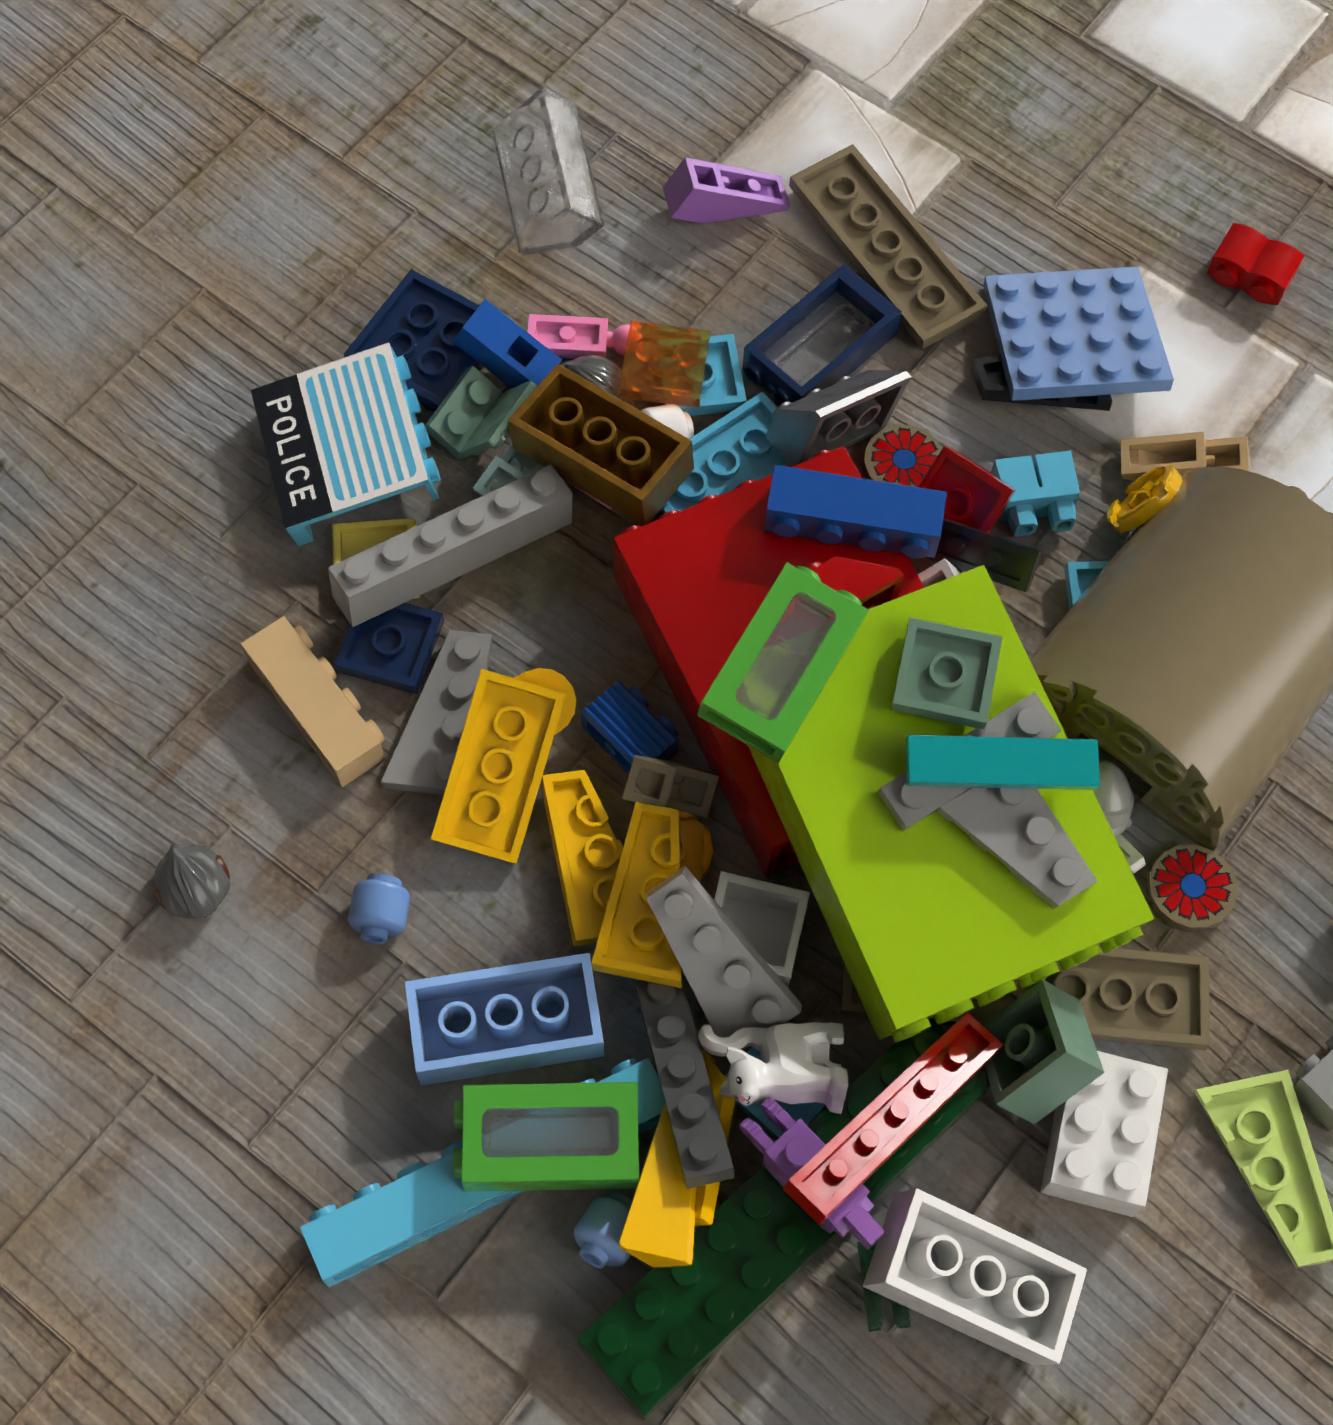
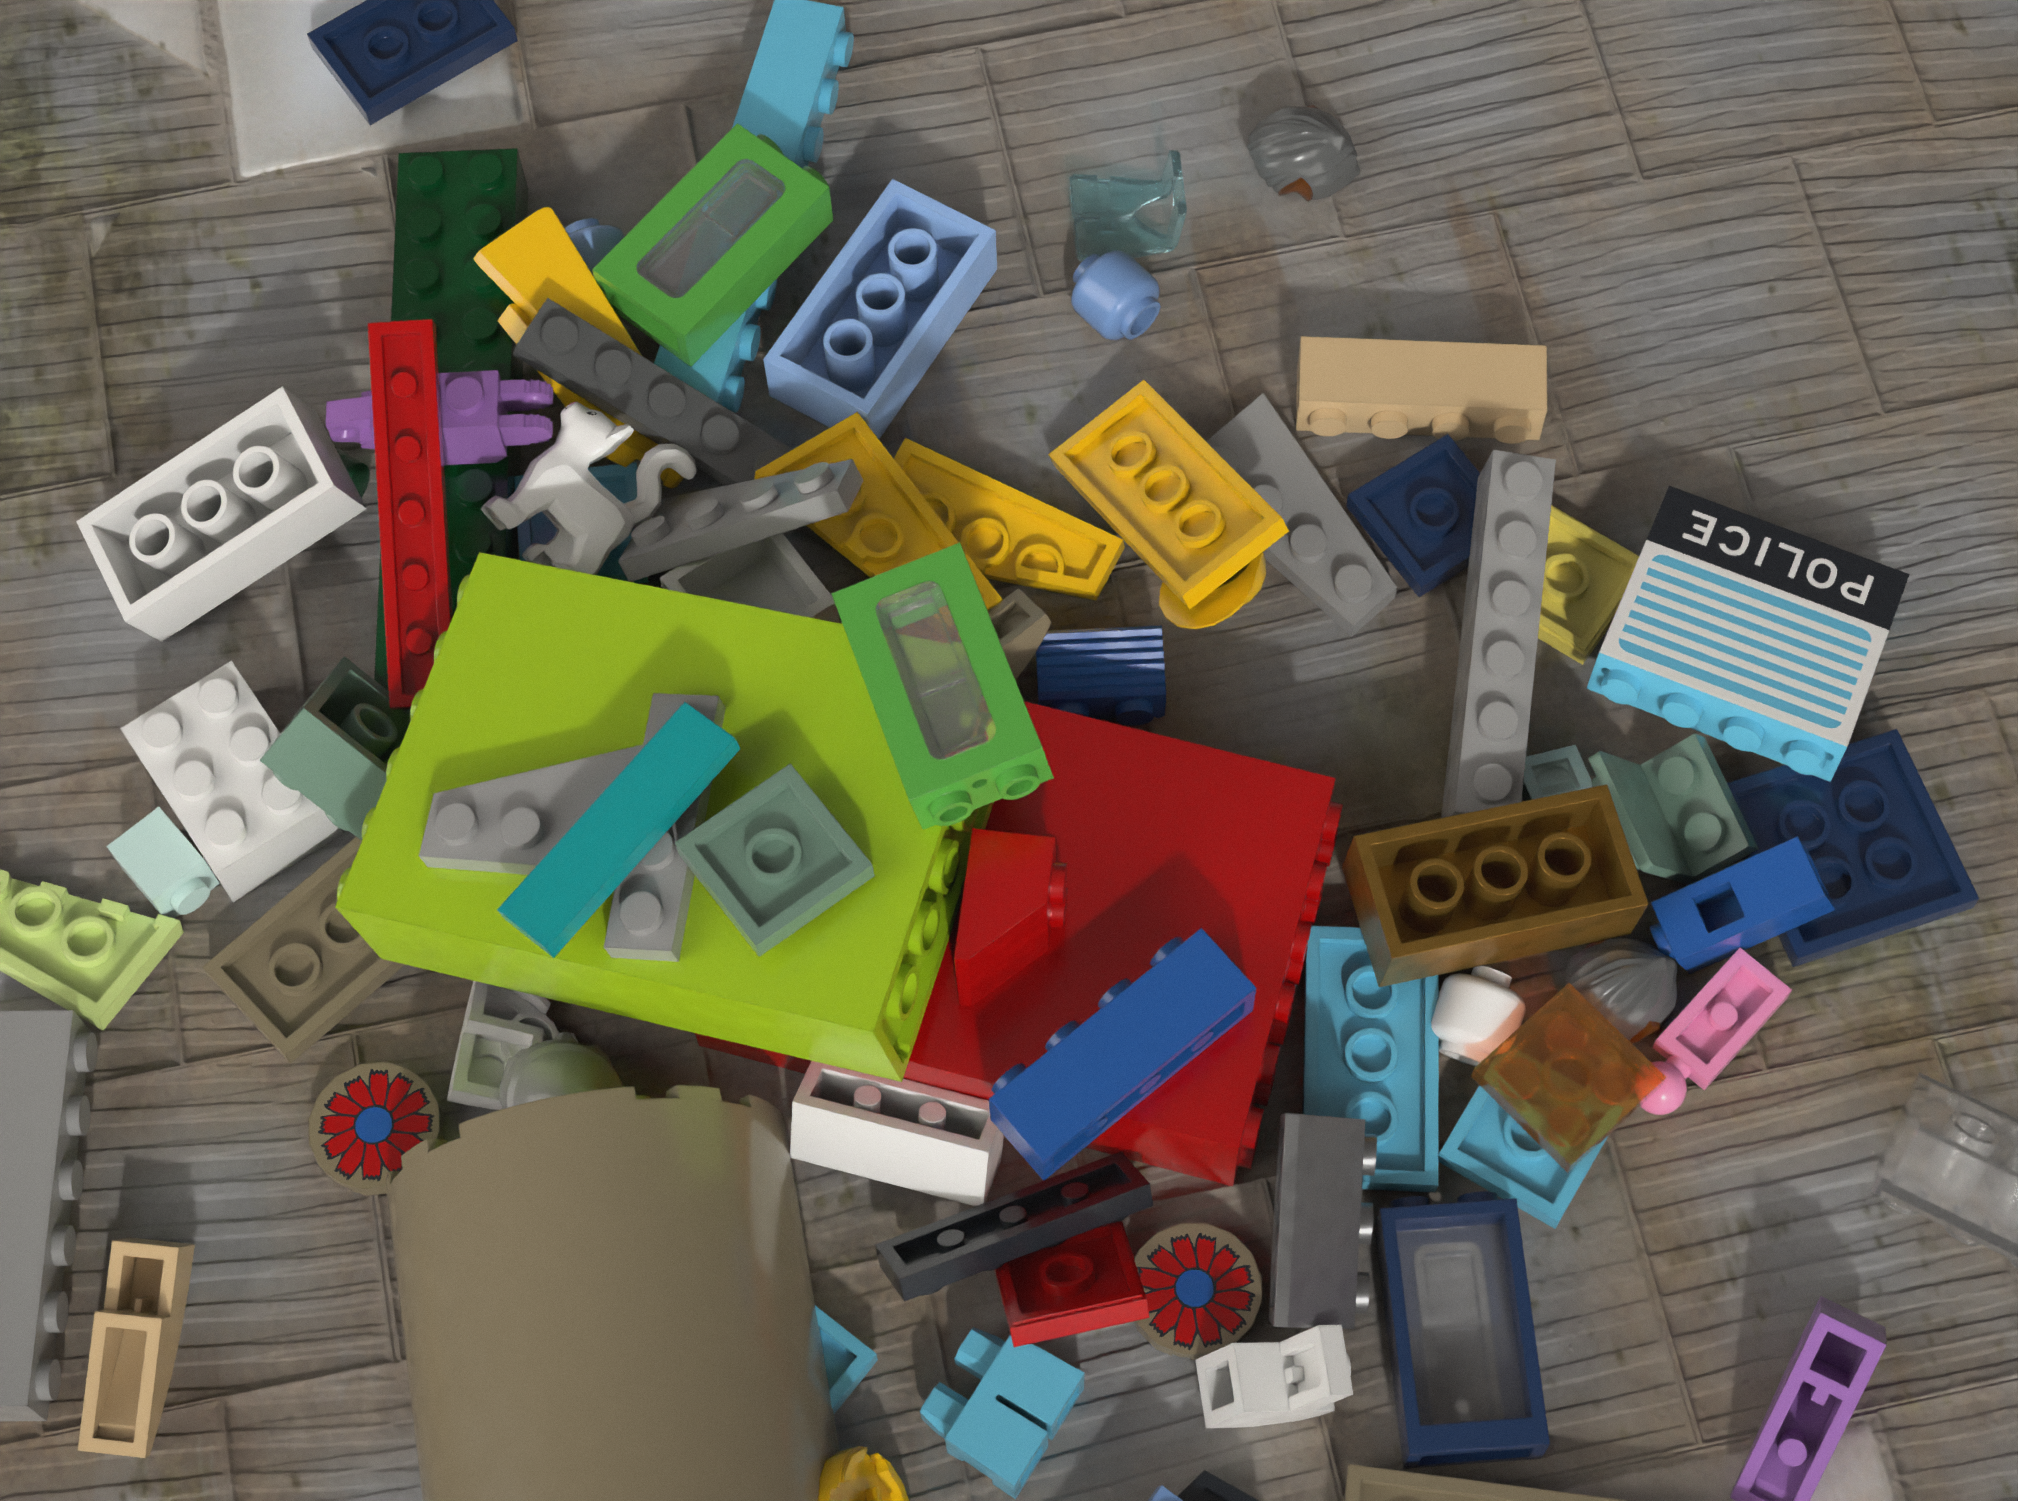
camera: 135 degrees right, 0 degrees up
none -> light aqua brick [106,807,220,919]
none -> clear light blue piece [1068,150,1187,262]
none -> white brick [1195,1325,1353,1428]

